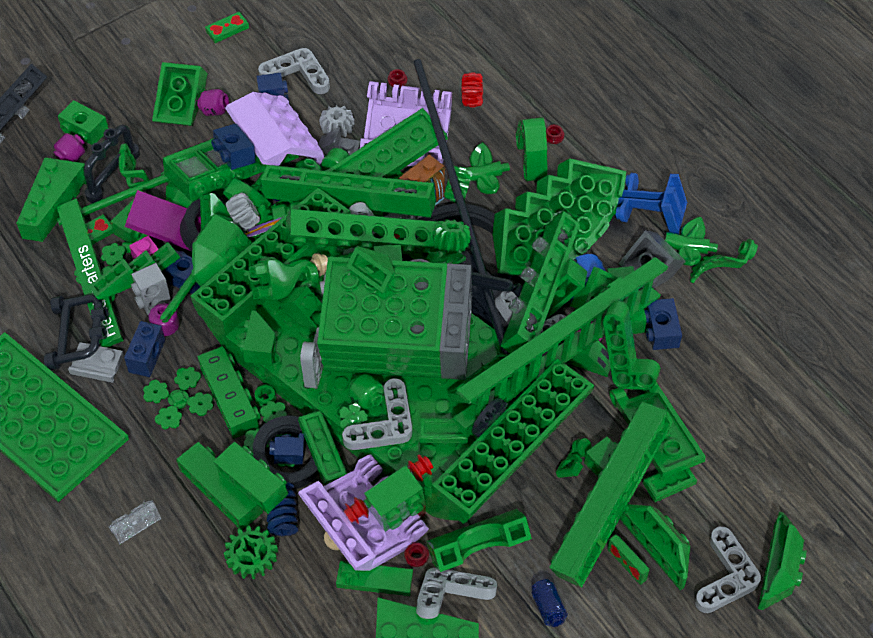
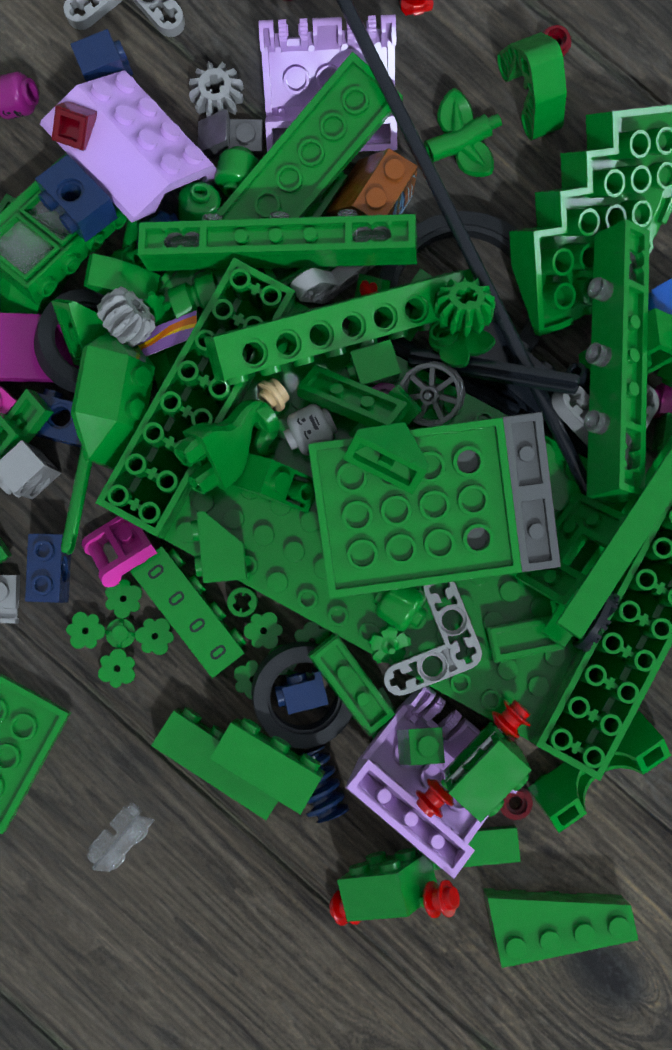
camera: 10 degrees left, 30 degrees up
magenta head [148,303,180,336] -> none
green gear [224,526,278,579] -> none
light grey beam [300,327,323,389] -> none
light grey beam [416,568,497,619] -> none
green gear [444,166,472,202] -> none
none -> dark red slope [52,101,97,151]
none -> dark pink plate [82,516,157,588]
none -> green brick [329,848,460,926]
none -> green brick [397,727,445,765]

